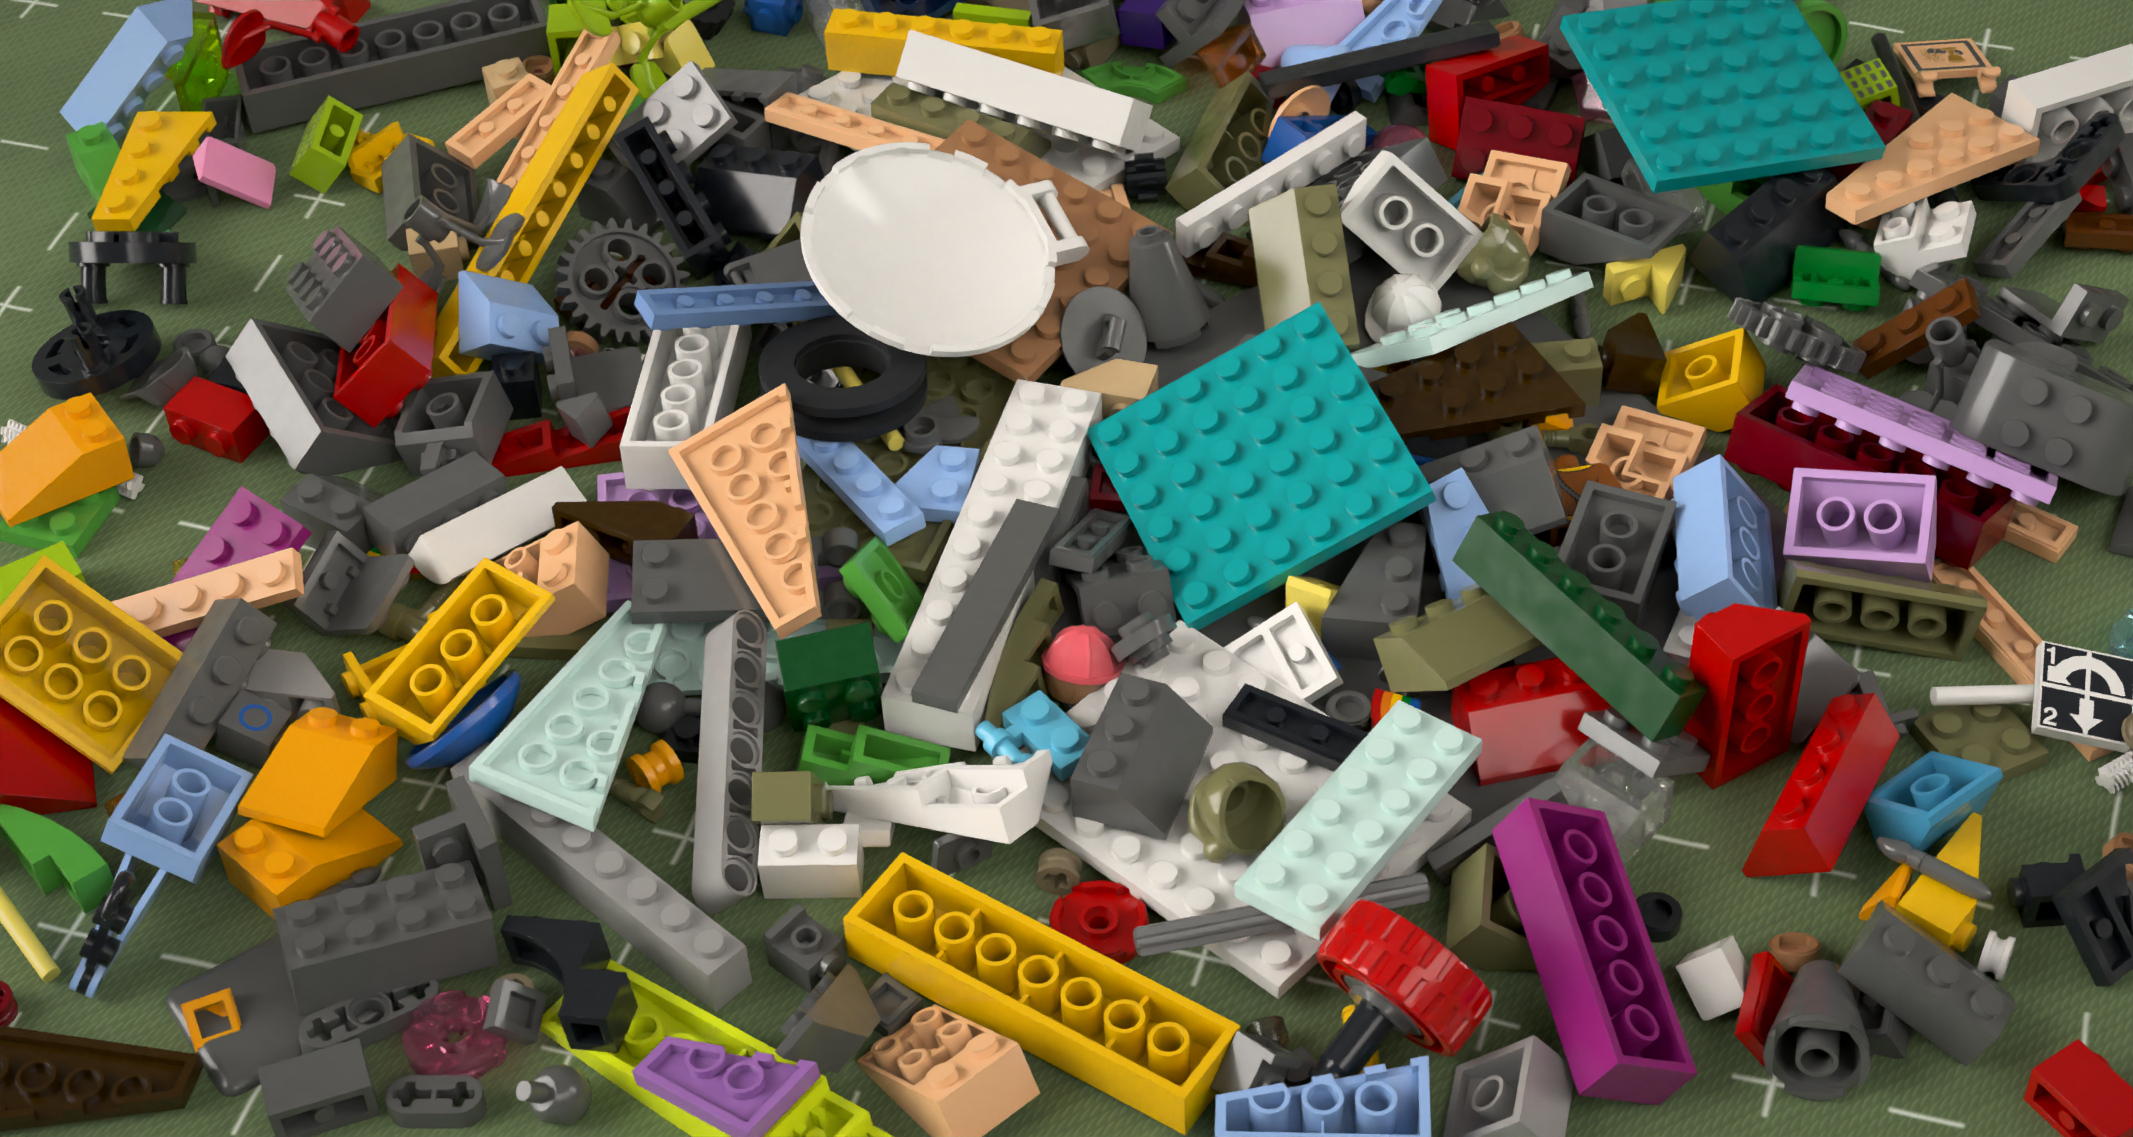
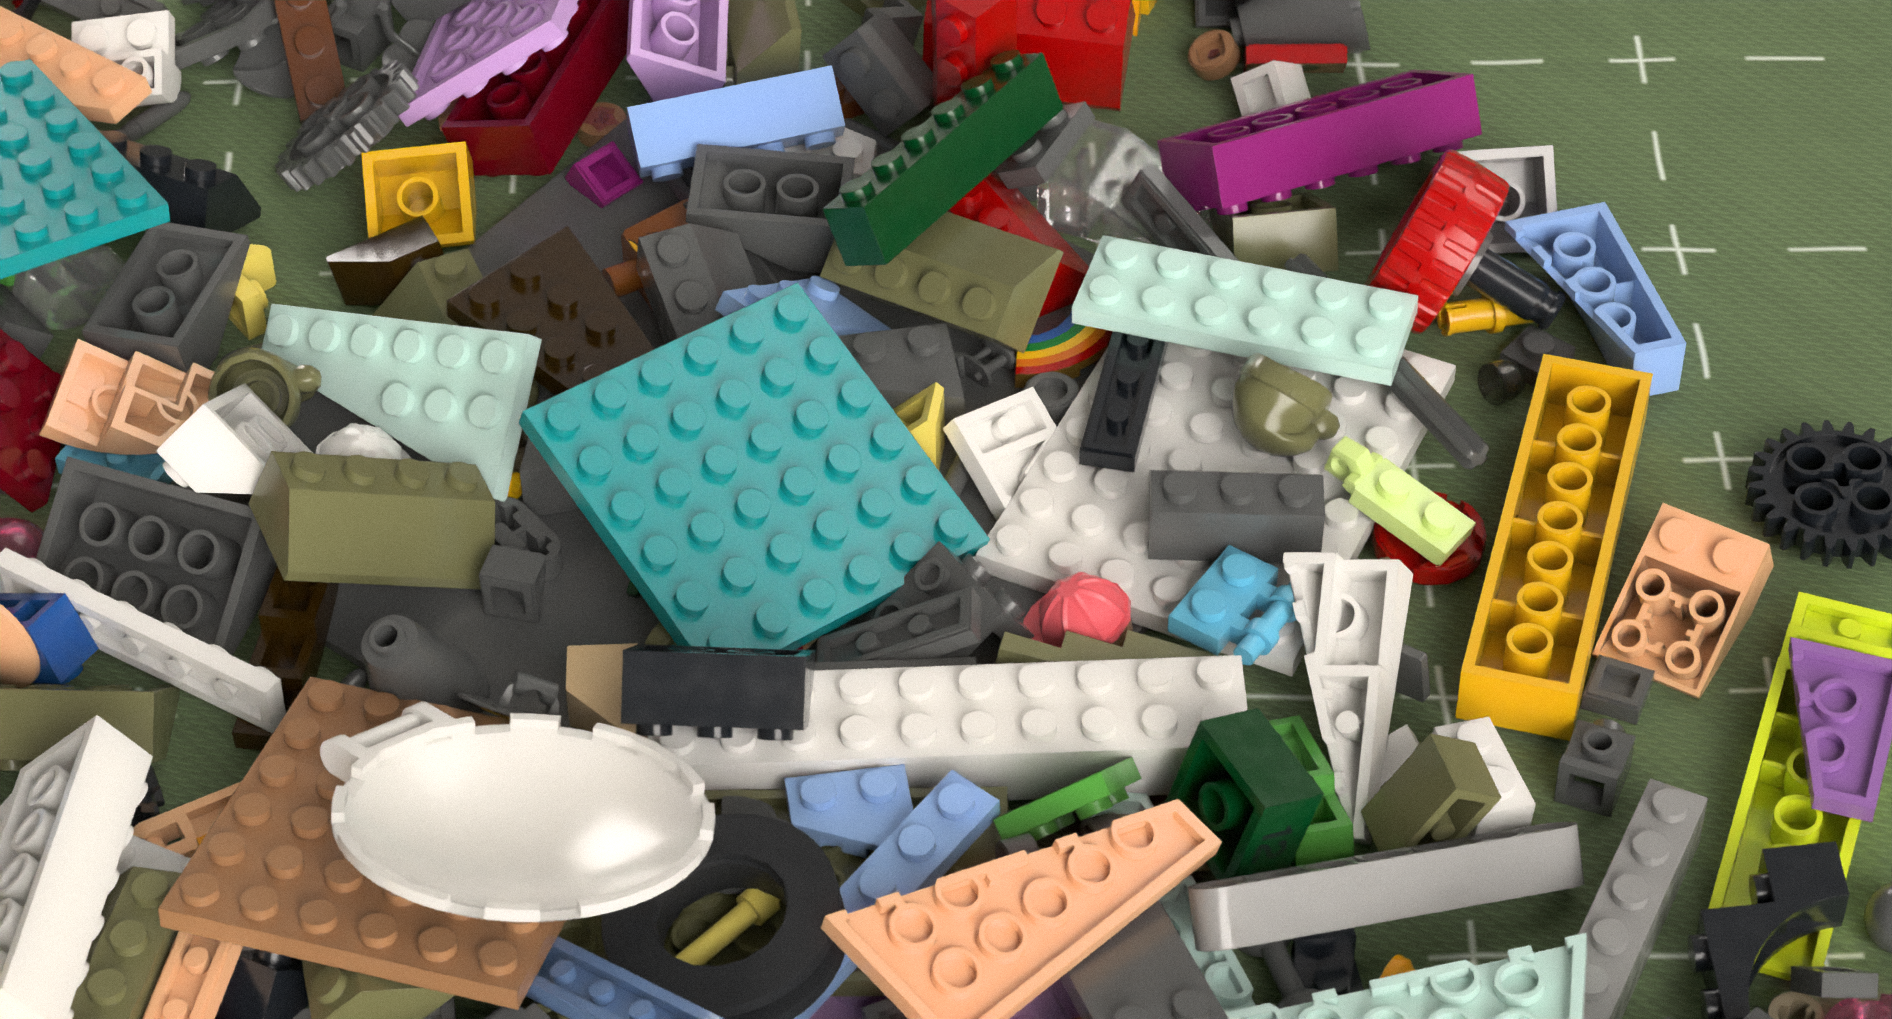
camera: 110 degrees left, 0 degrees up
dark grey slope [775,963,881,1073] -> none
dark grey tile [911,499,1060,713] -> none
dark grey plate [1110,611,1177,668] -> none
dark grey brick [1210,1031,1304,1094] -> none
light nougat slope [1585,405,1707,501] -> none
green bracket [1791,245,1881,311] -> none
none -> black slope [621,644,816,741]
none -> yellowish green hinge [1324,436,1476,566]

